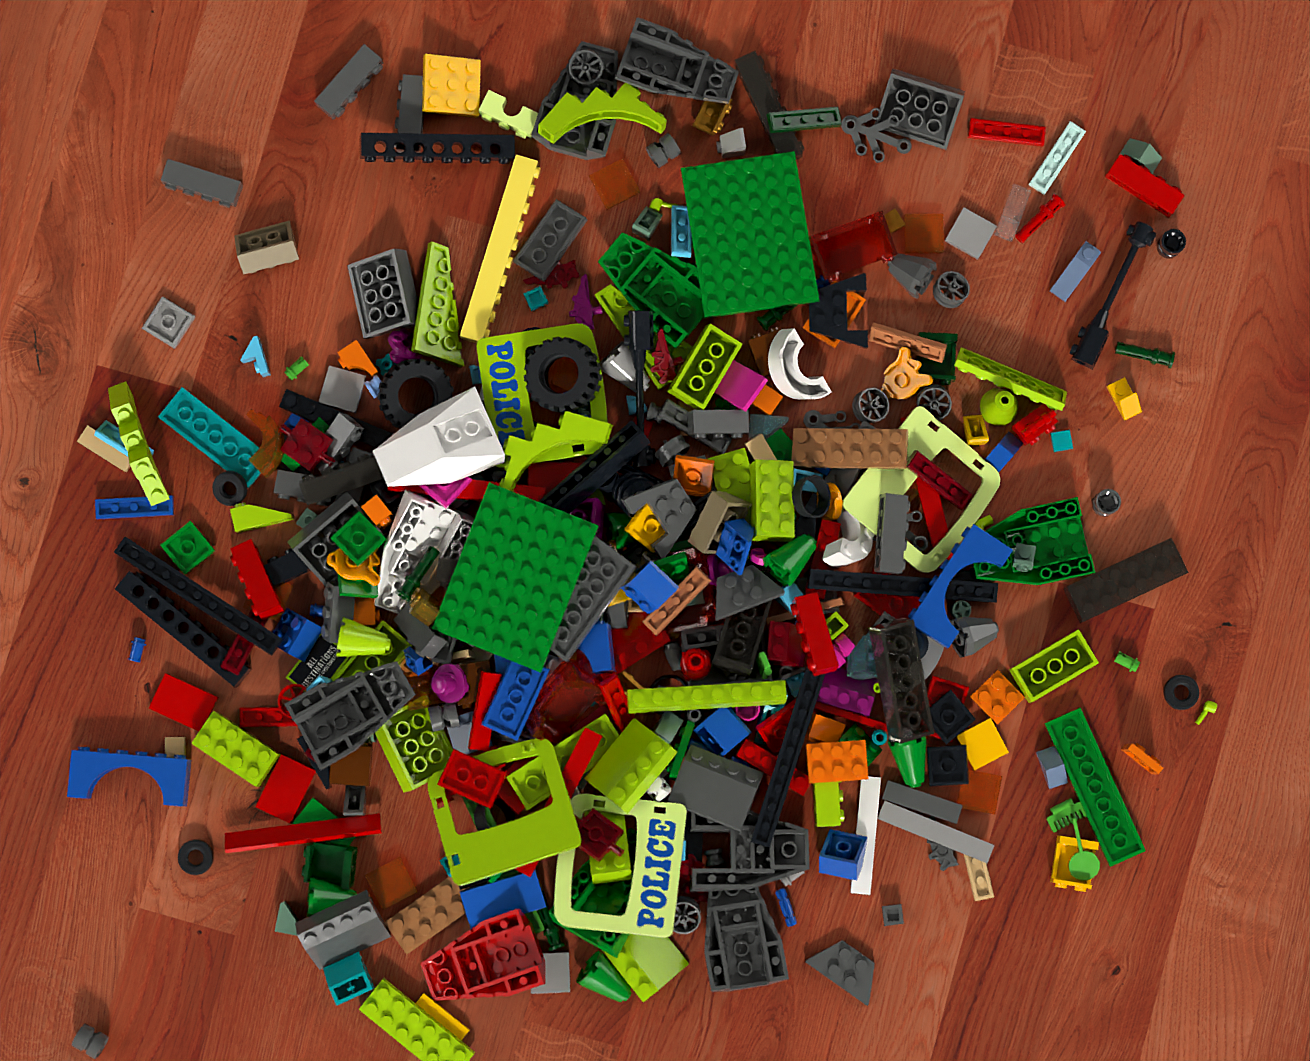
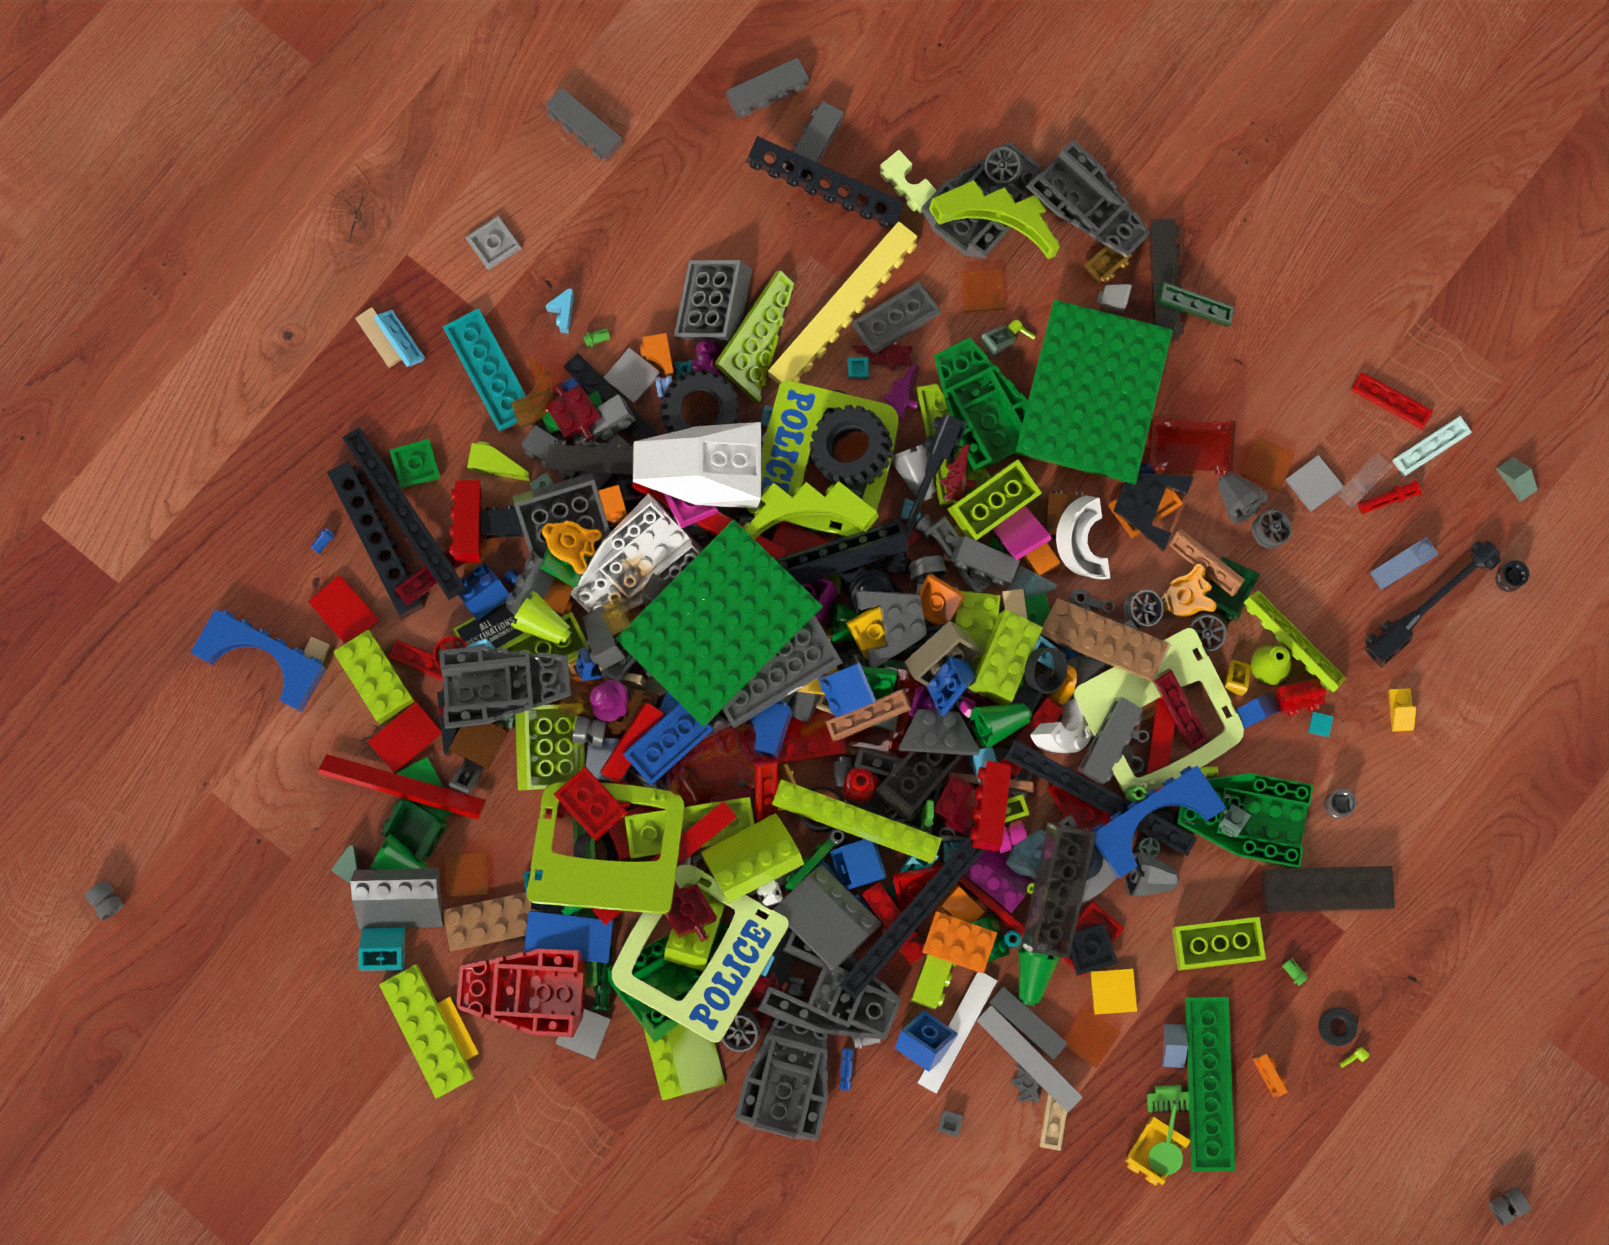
camera: 25 degrees right, 5 degrees down
blue plate [95,495,174,519] -> none
lime arch [108,381,170,506] -> none
black tyre [178,840,214,875] -> none
black tyre [212,471,248,506] -> none
dark tan slope [234,221,299,274] -> none
green plate [331,511,387,567] -> none
dark green pin [395,546,440,602] -> none
yellow plate [422,54,480,117] -> none
green cone [576,951,632,1002] -> none
dark grey wheel [645,133,681,168] -> none
sand green slope [651,711,684,744] -> none
medium azure tile [671,205,691,258] -> none
dark pink wheel [734,706,760,722] -> none
dark green pin [756,305,798,331] -> none
dark grey wing [805,940,875,1006] -> none
dark grey plant [841,108,912,163] -> none
dark grey slope [874,68,965,150] -> none
pearl gold tile [878,209,905,236] -> none
black tile [927,745,969,786] -> none
orange plate [970,670,1025,725] -> none
red brick [1105,154,1185,218] -> none
dark green pin [1115,342,1175,369] -> none
none -> bright green pin [1125,785,1146,802]

